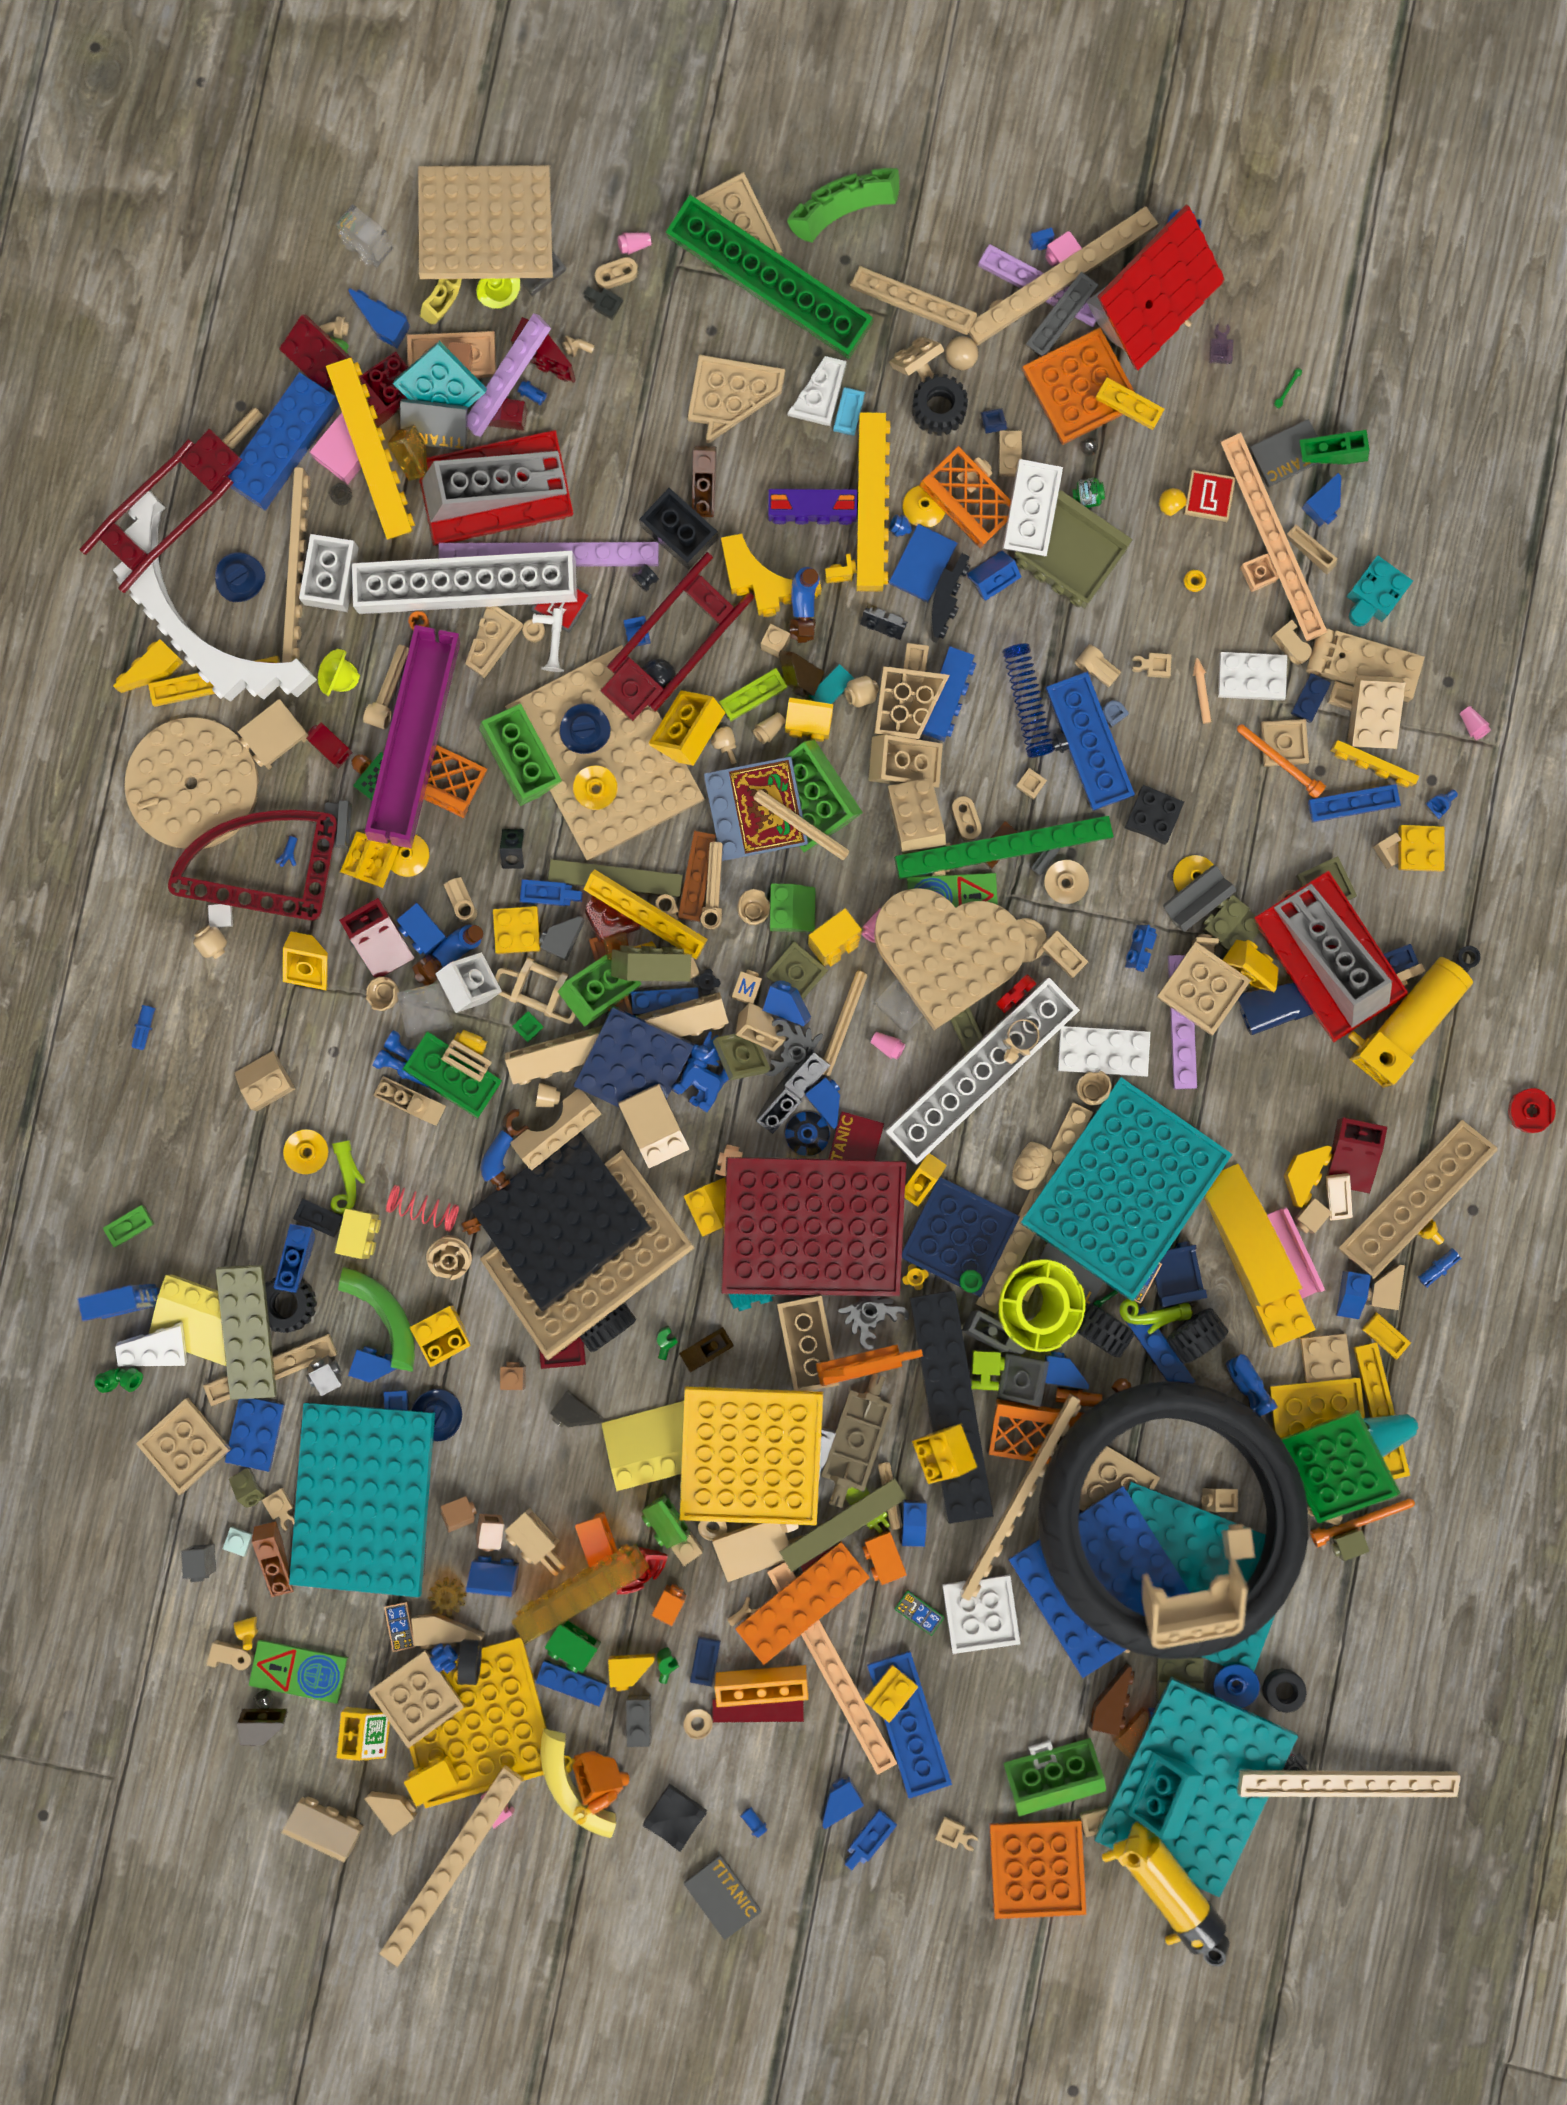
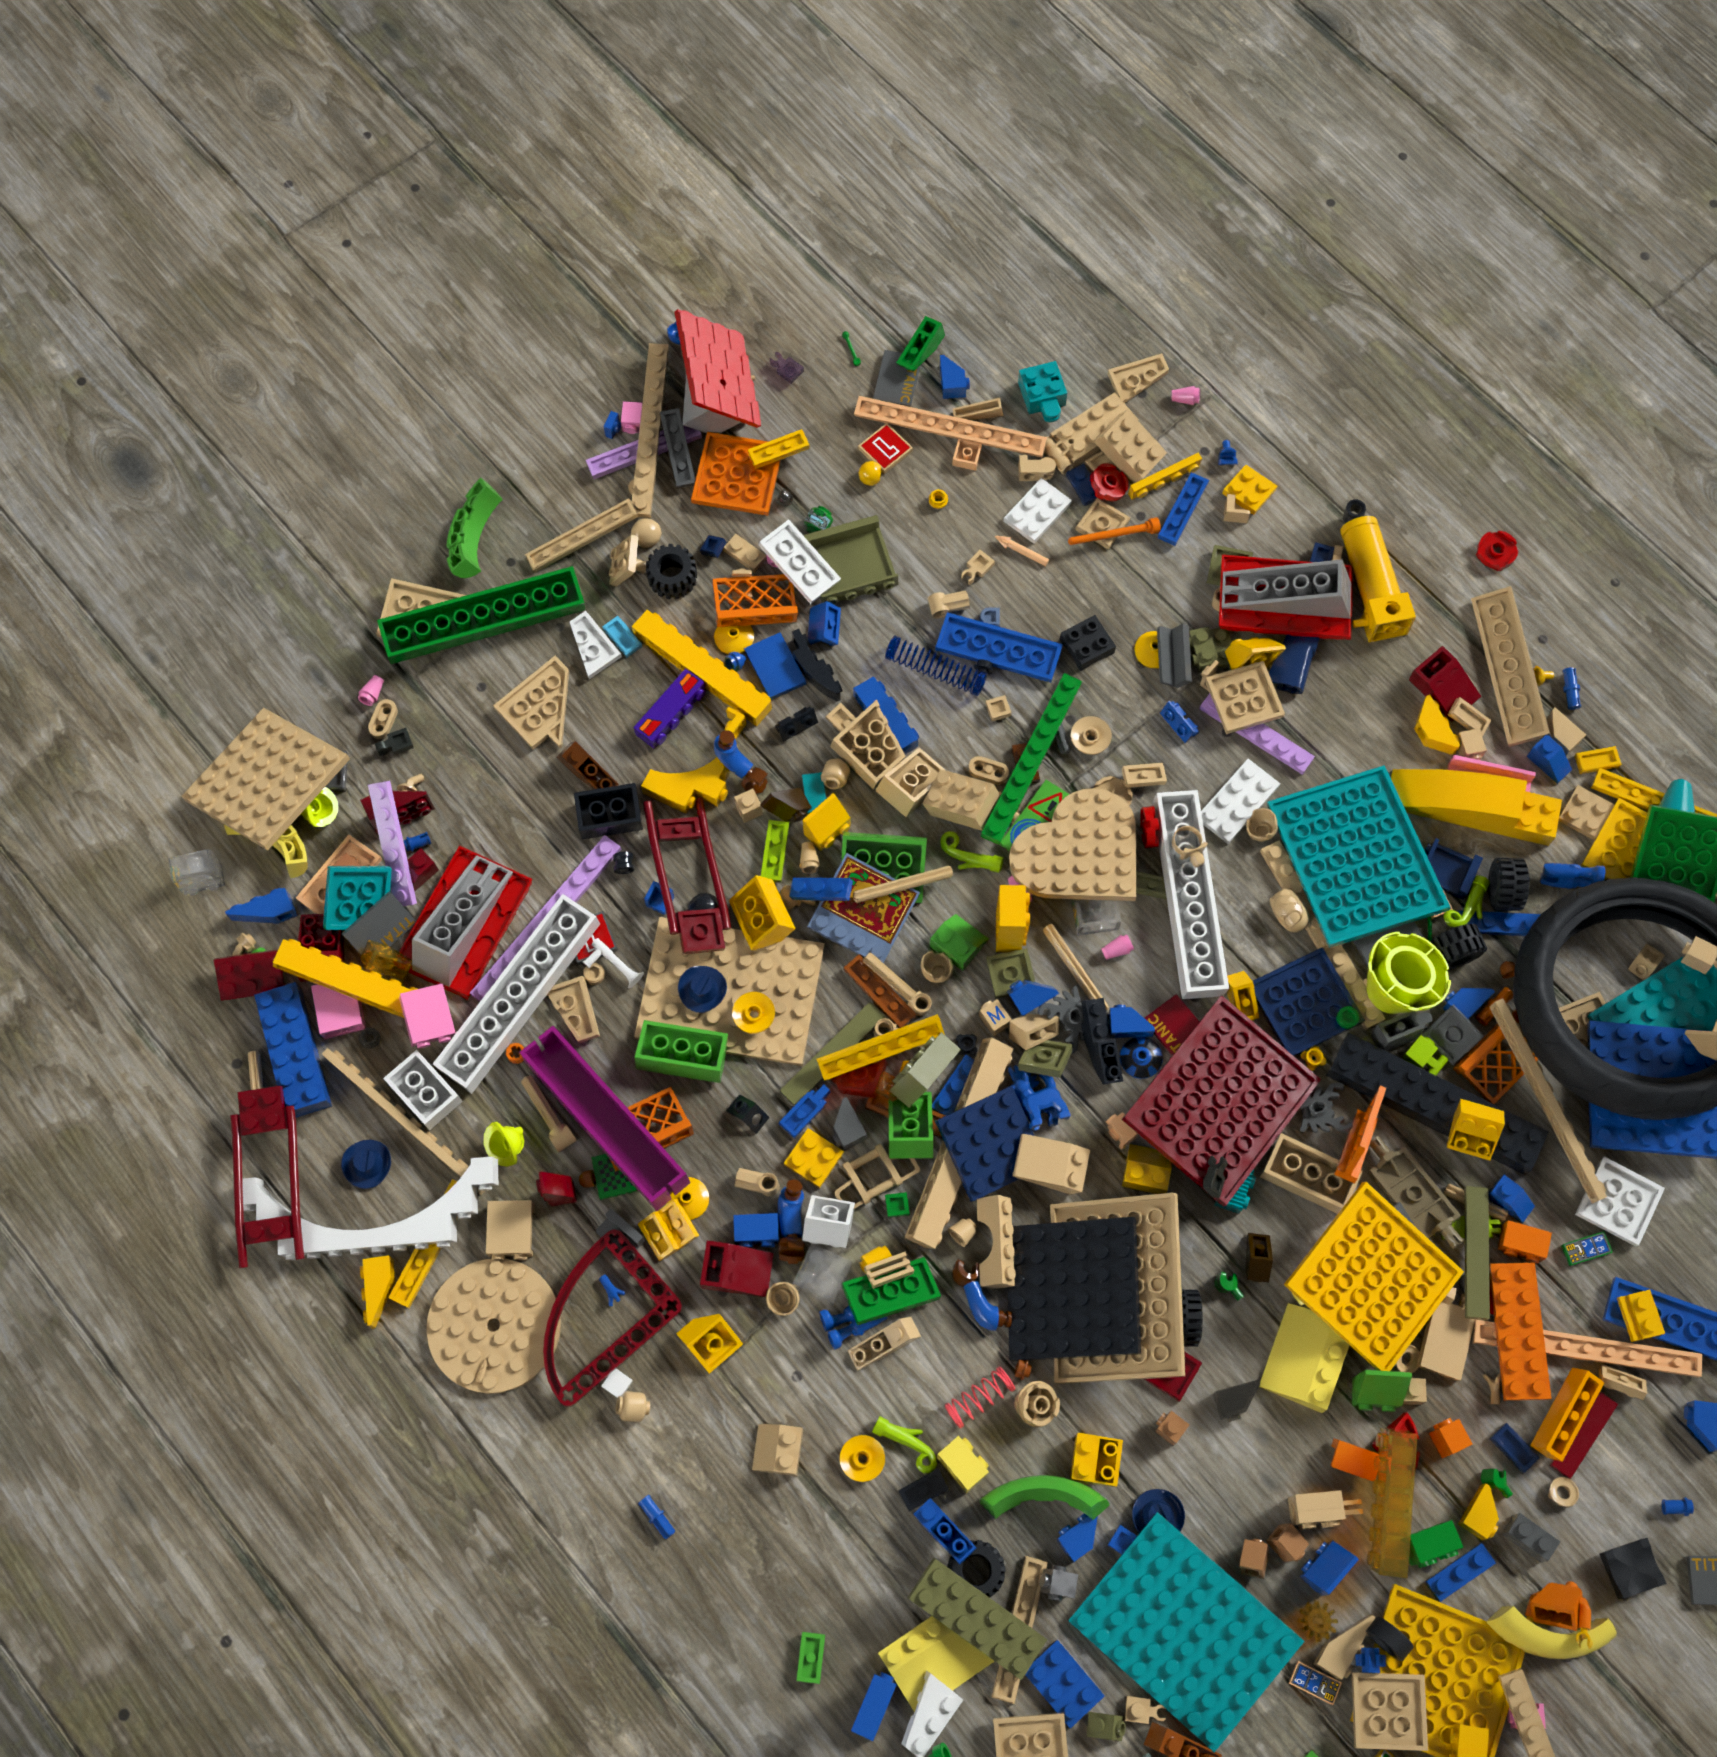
camera: 55 degrees left, 15 degrees down
none -> bright pink brick [399,983,456,1049]
none -> blue plate [789,878,853,901]
none -> lime plant [940,831,1004,873]
none -> red plate [1090,463,1129,501]
none -> tan wing [1107,353,1169,403]
none -> pearl dark grey plate [1203,1156,1227,1198]
none -> tan plate [1599,1364,1647,1400]

